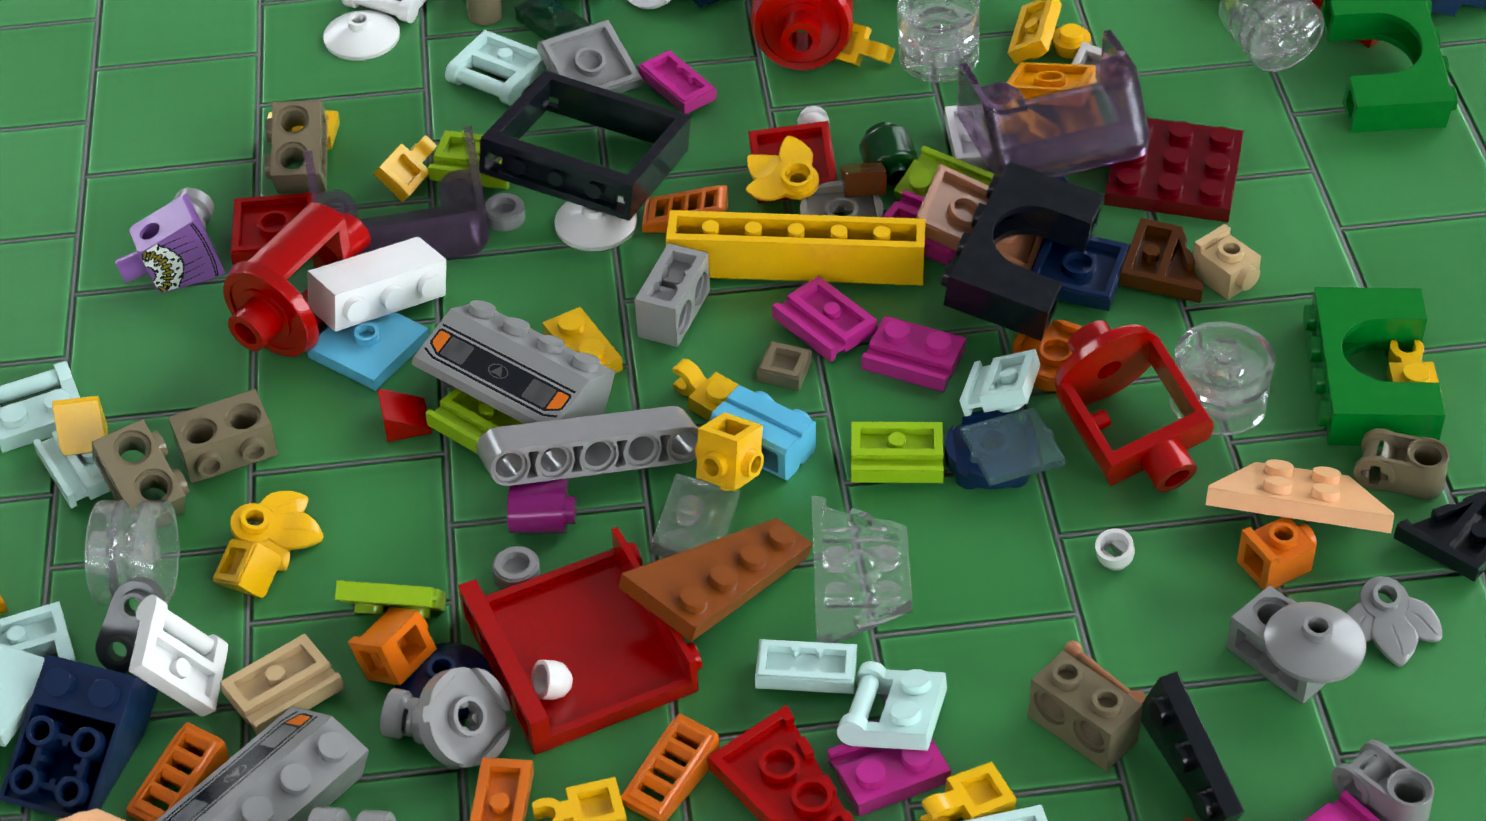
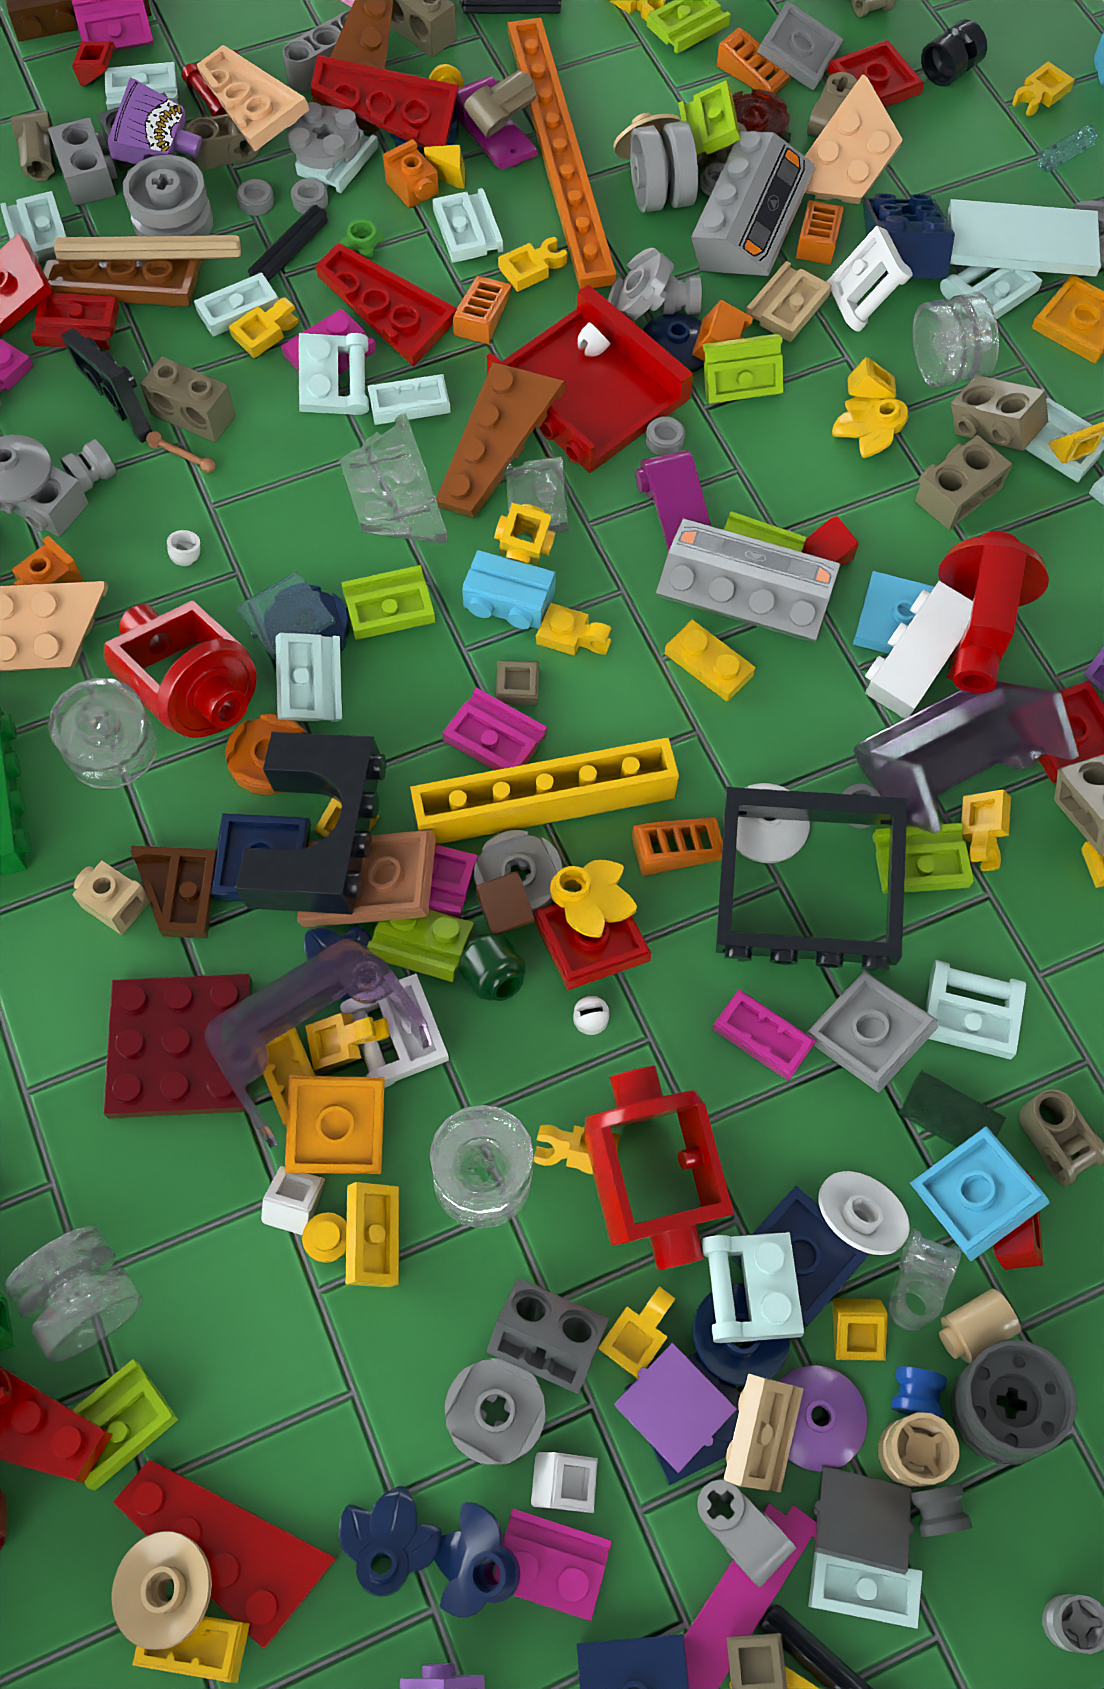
camera: 160 degrees right, 20 degrees up
dark grey plate [95,577,165,673] -> none
light grey beam [476,406,698,486] -> none
light grey brick [635,243,710,347] -> none
dark pink plate [862,315,967,392] -> none
none -> light grey wheel [60,439,117,493]

